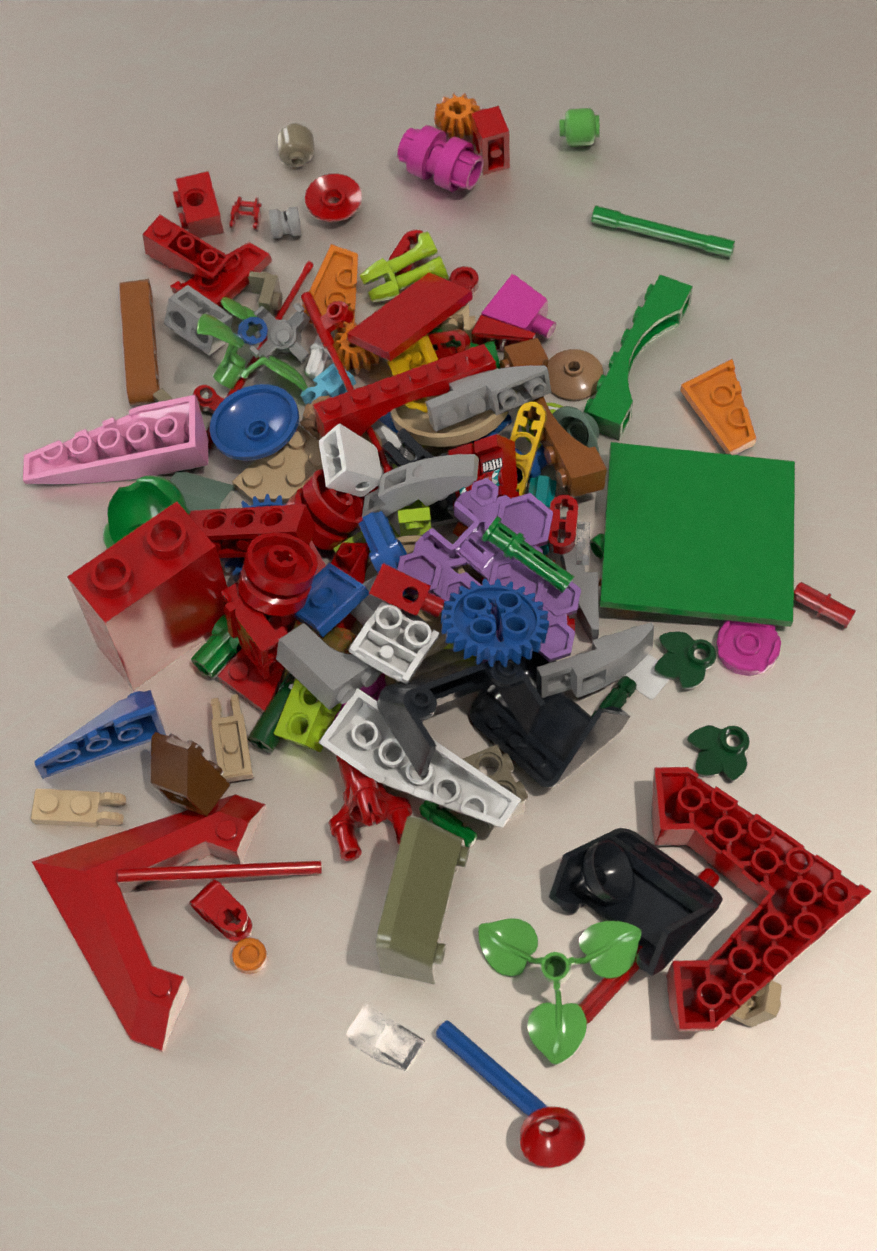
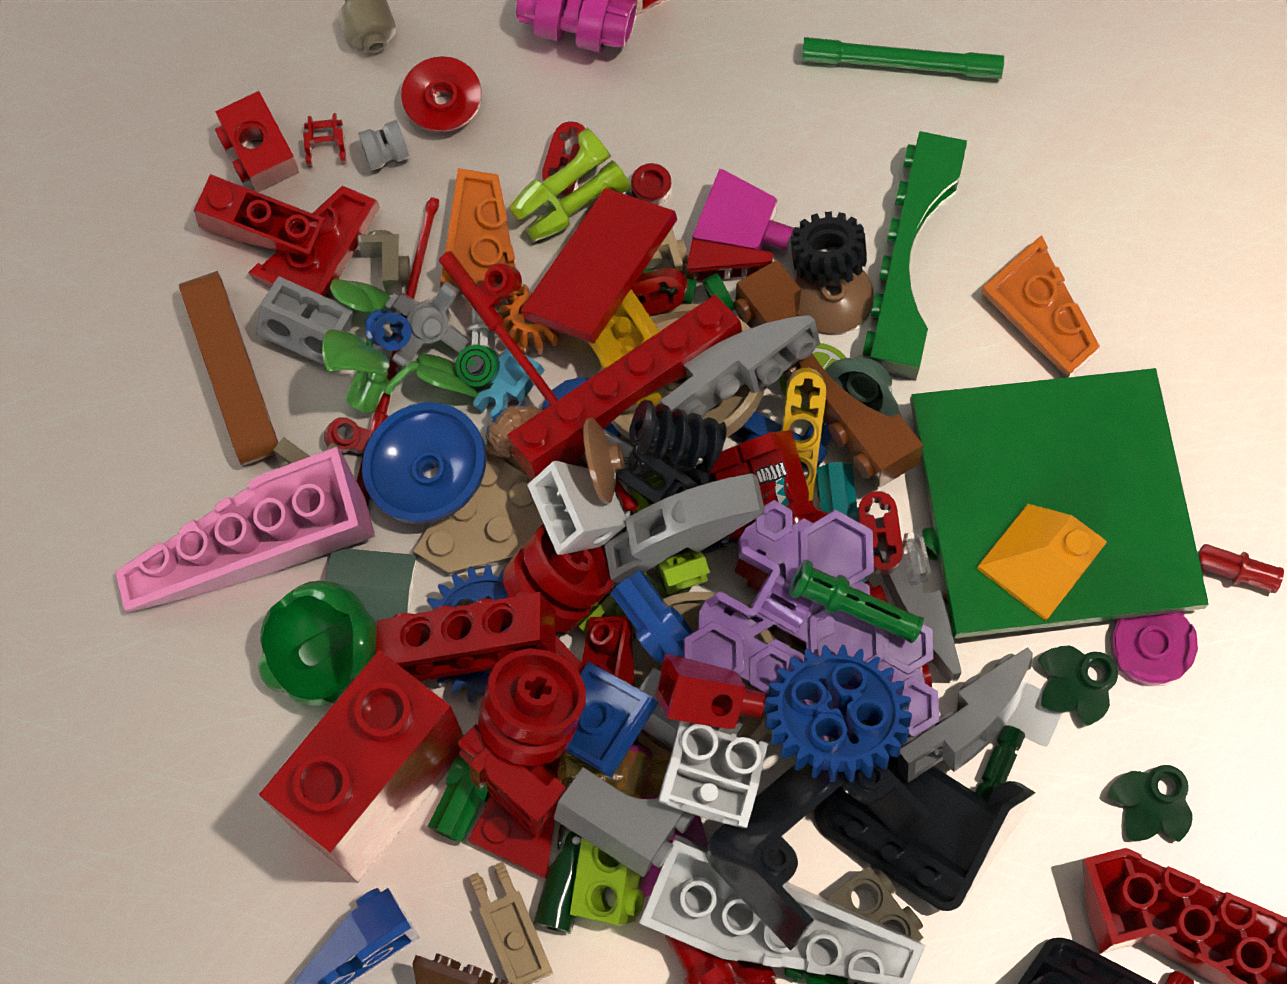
camera: 15 degrees left, 10 degrees up
none -> green tile [456,345,500,387]
none -> medium nougat dish [583,417,625,504]
none -> black piece [629,399,727,473]
none -> black tyre [791,211,867,287]
none -> light orange slope [977,504,1107,621]

